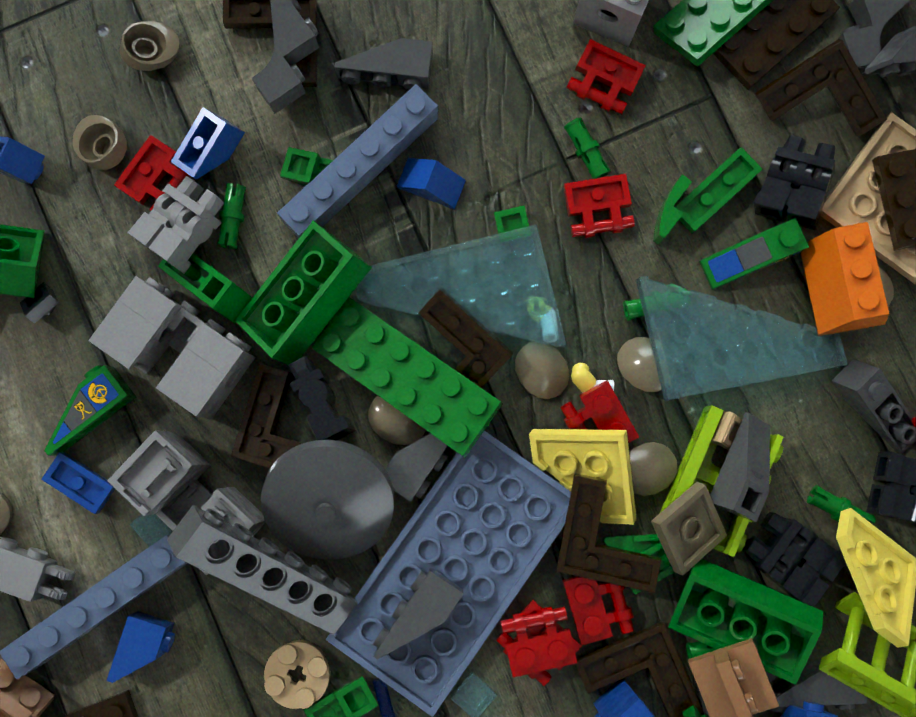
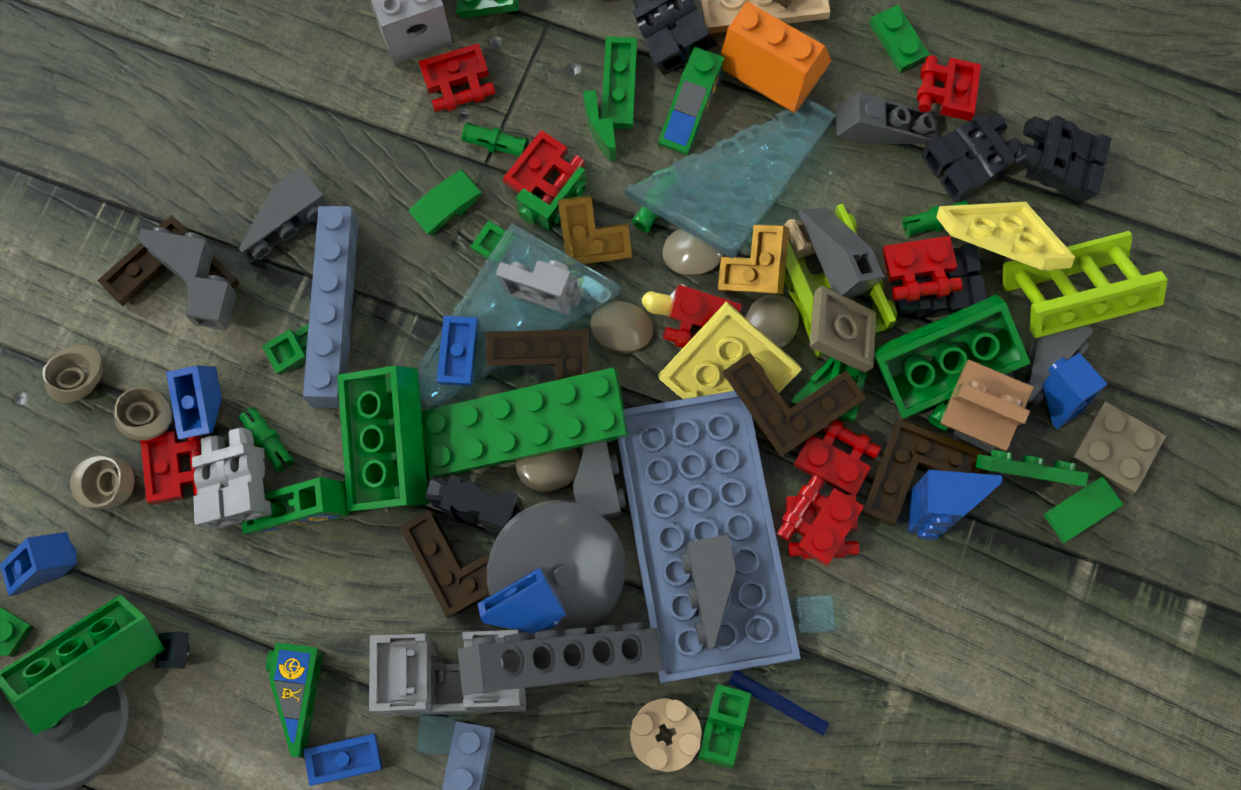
camera: 40 degrees left, 10 degrees down
light grey piece [88,276,256,419] -> none
blue slope [397,158,466,210] -> none
none -> dark tan hat [114,387,173,440]
none -> green slope [408,169,483,236]
none -> blue plate [436,316,480,387]
none -> blue slope [477,568,566,634]
none -> light grey plate [495,260,583,316]
none -> green bracket [515,166,587,231]
none -> pearl gold plate [558,195,632,267]
none -> pearl gold plate [718,225,789,294]
none -> red plate [882,236,962,302]

